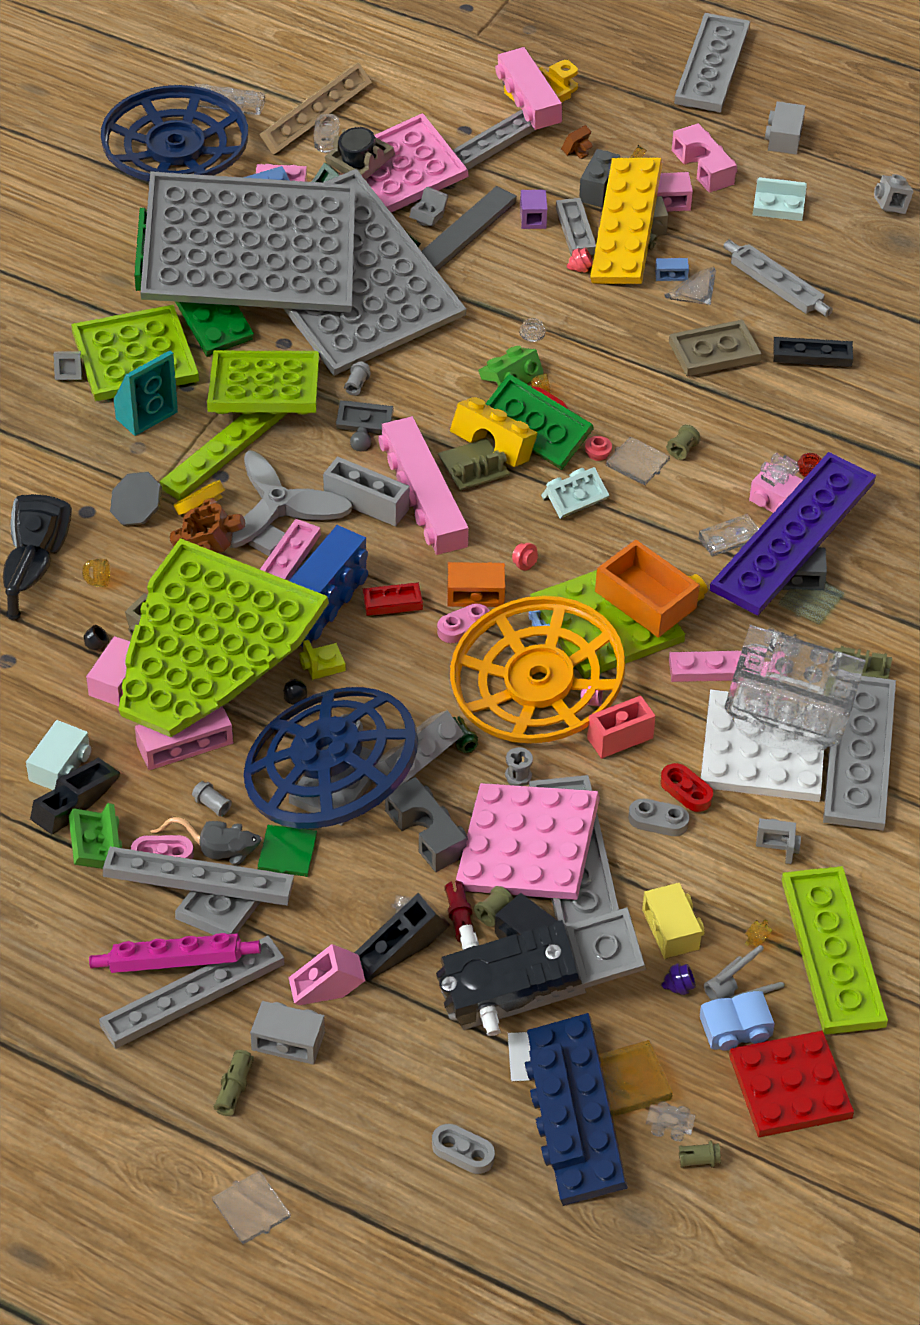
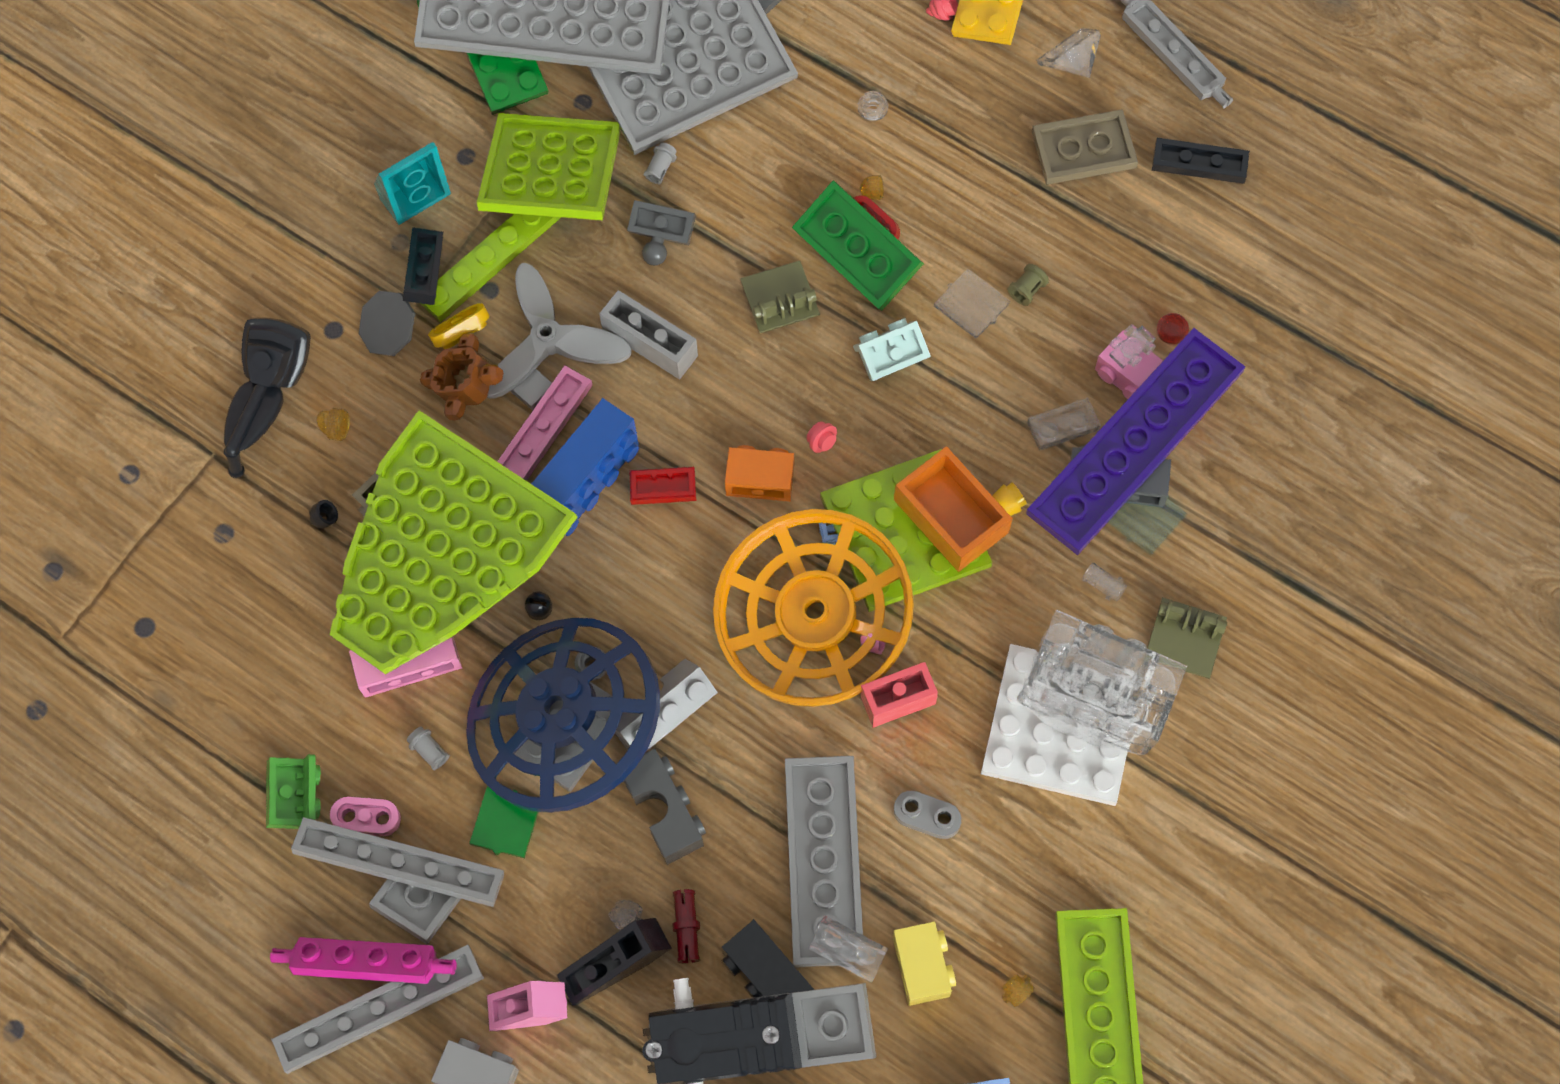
camera: 10 degrees right, 20 degrees up
light aqua brick [26,720,91,790] -> none
black slope [30,757,120,835] -> none
light grey tile [53,351,82,380] -> none
lime plate [71,304,199,402] -> none
bright pink brick [86,636,130,706] -> none
dark grey animal [150,817,262,866] -> none
neon yellow bracket [299,640,346,680] -> none
bright pink brick [379,416,469,555] -> none
bright pink plate [437,604,490,643] -> none
yellow arch [450,397,538,467] -> none
dark green pin [453,716,478,753] -> none
bright pink plate [455,783,600,900] -> none
olive bush [474,886,513,927] -> none
bright green bracket [478,346,544,387] -> none
light grey bush [505,747,533,786] -> none
coral plate [585,436,612,461] -> none
medium blue piece [655,258,689,281] -> none
red plate [660,763,713,812] -> none
dark purple plate [661,963,696,995] -> none
bright pink plate [669,650,788,682] -> none
light grey plant [704,945,784,1001] -> none
light grey bracket [756,818,801,864] -> none
light grey plate [823,672,896,831] -> none
none -> black plate [402,227,444,305]
none -> clear plate [809,915,888,983]

